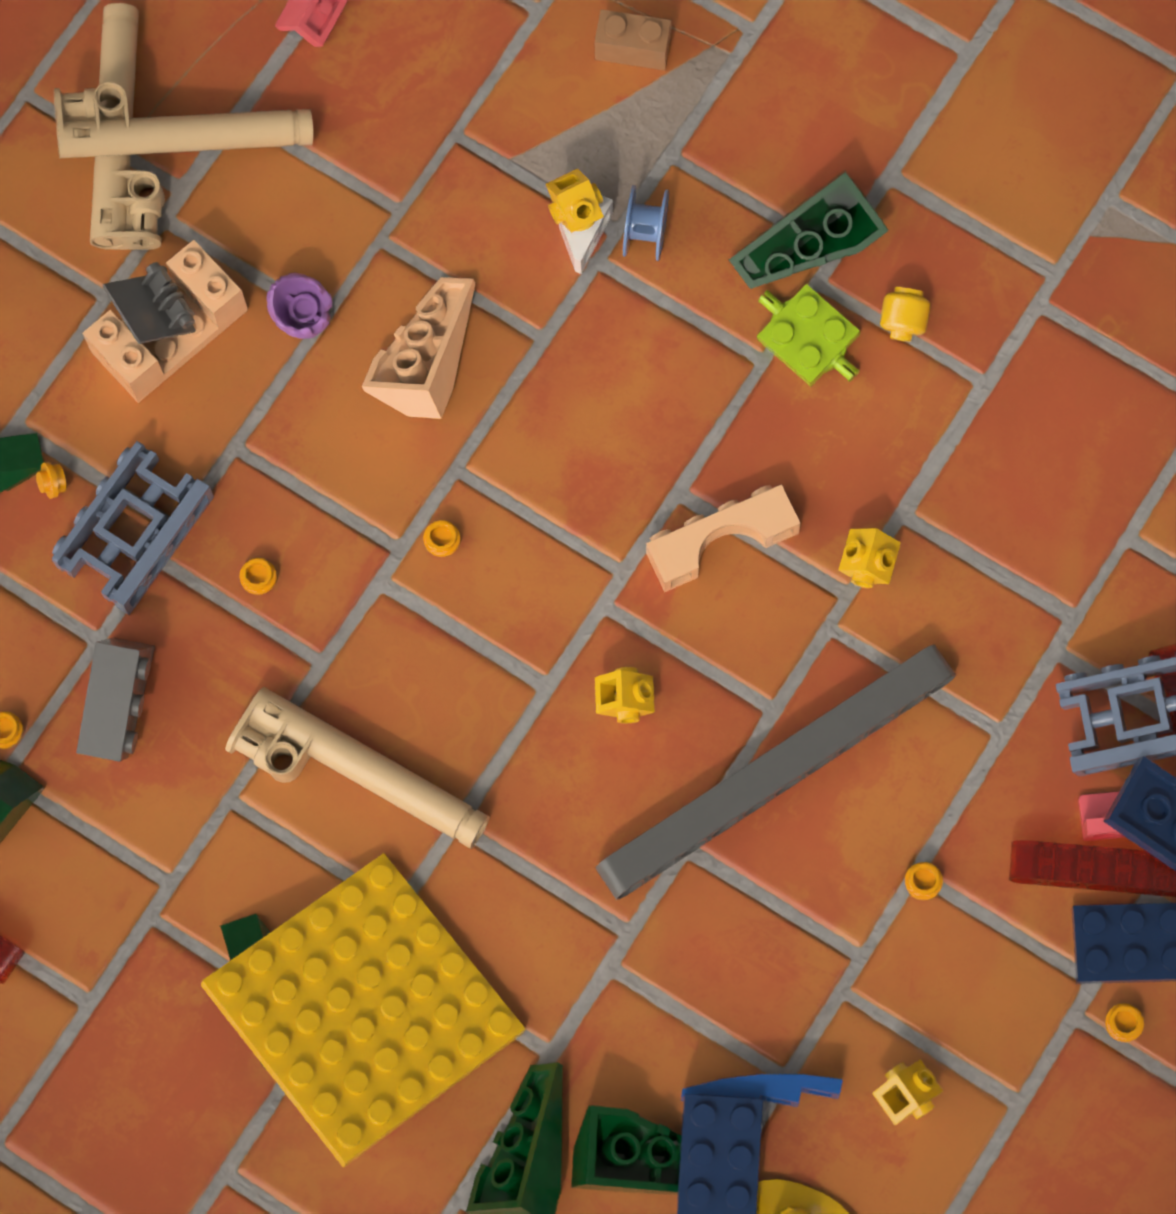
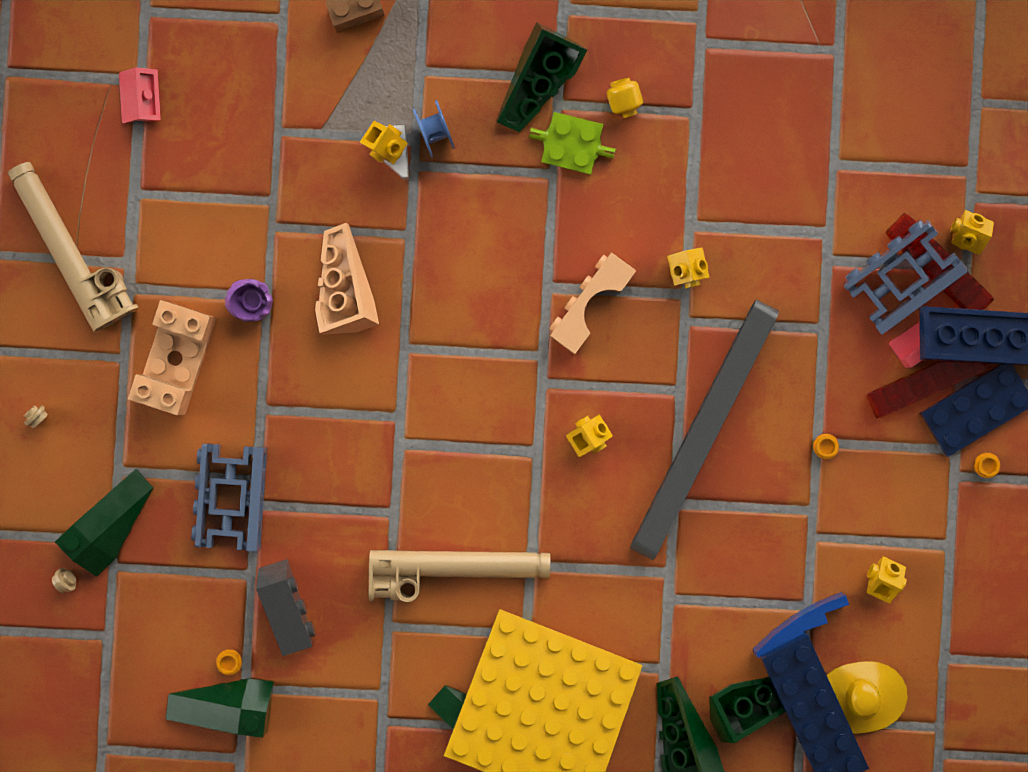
camera: 30 degrees left, 15 degrees up
light orange plate [36,462,66,499] -> none
tan piece [54,82,313,158] -> none
dark grey hinge [102,262,196,344] -> none
light orange plate [239,558,277,595] -> none
light orange plate [423,520,460,557] -> none

